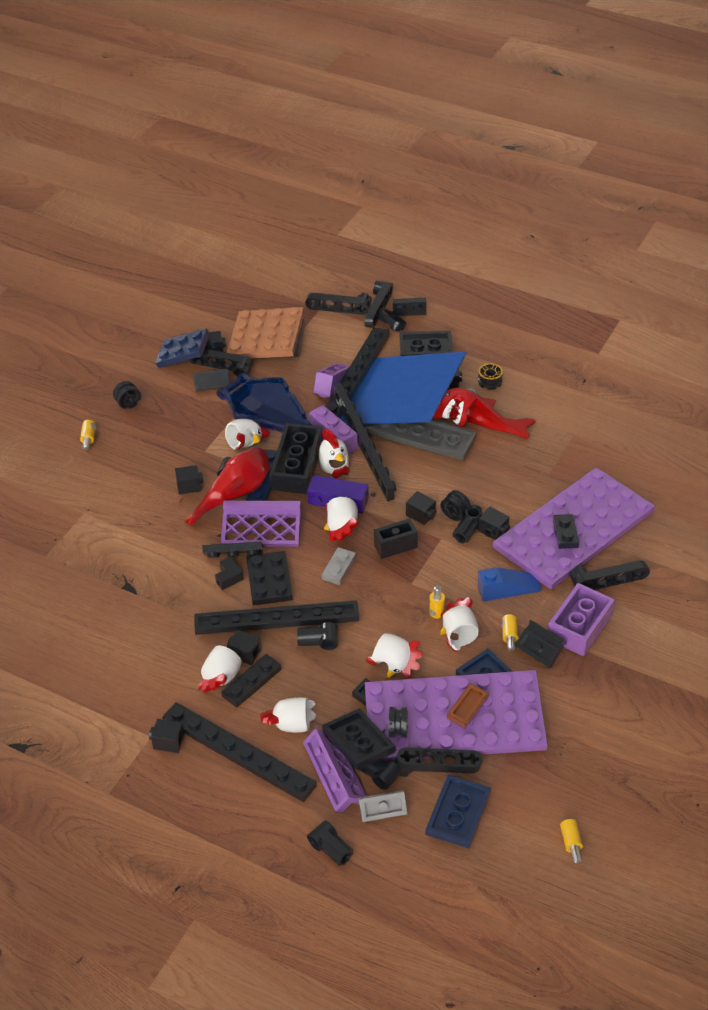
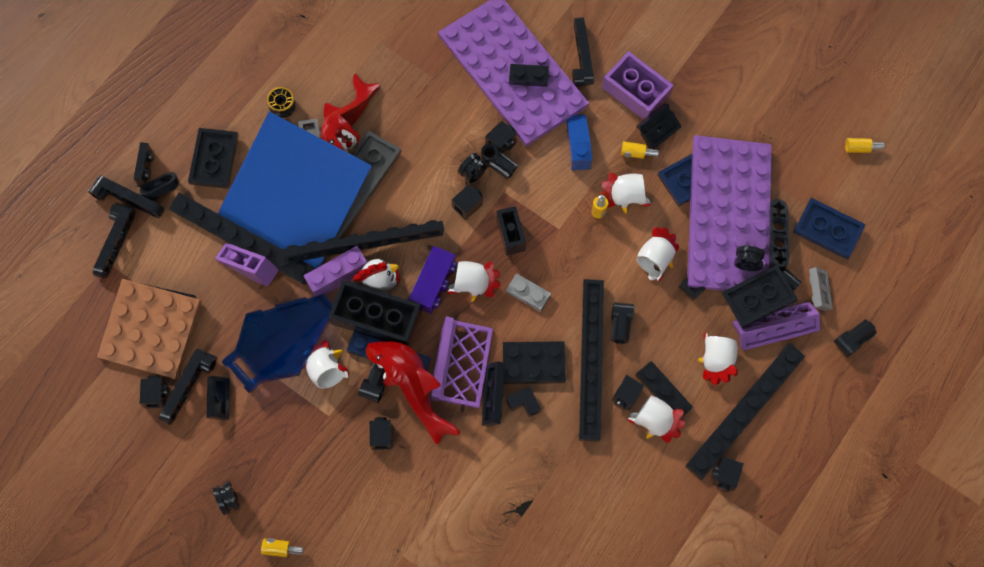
camera: 85 degrees left, 25 degrees up
dark blue plate [155,328,210,368] -> none
dark orange tile [447,683,489,729] -> none

